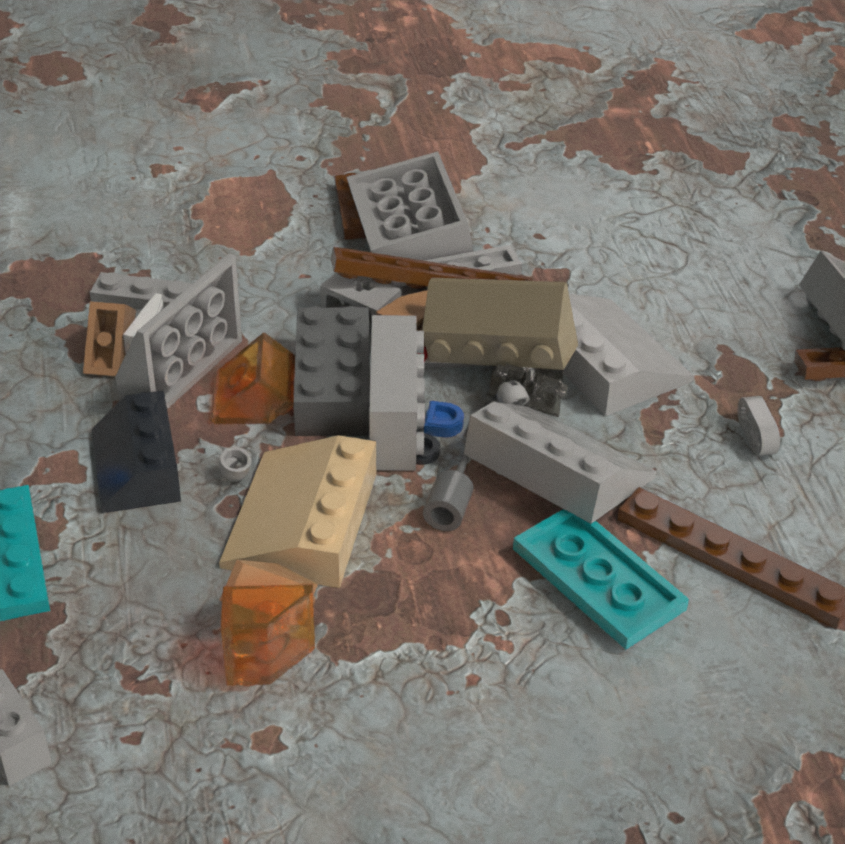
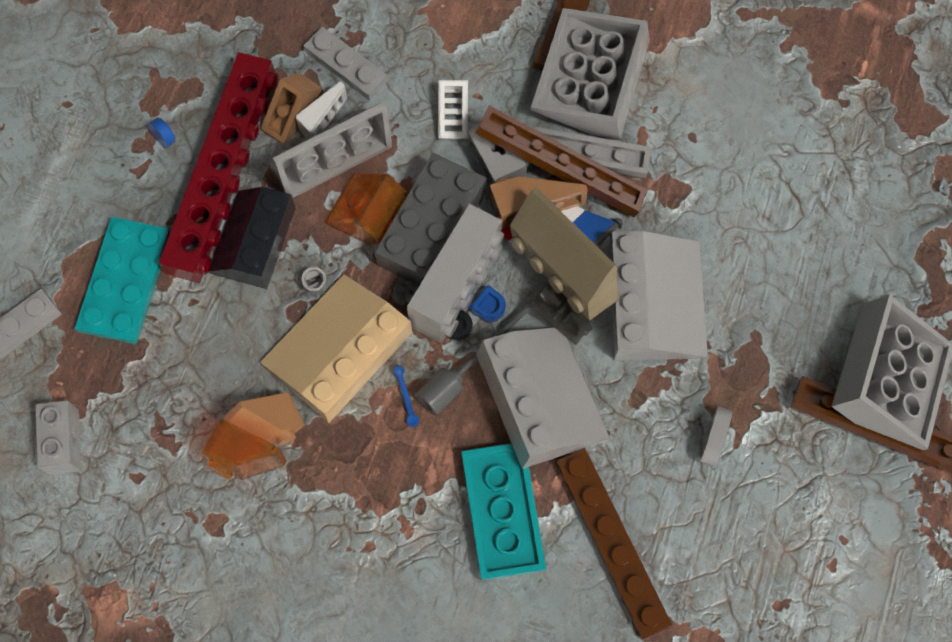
camera: 30 degrees right, 30 degrees up
light grey hinge [496,380,530,406] -> none
none -> dark red brick [159,52,278,283]
none -> blue hinge [392,365,419,428]
none -> white slope [438,80,468,140]

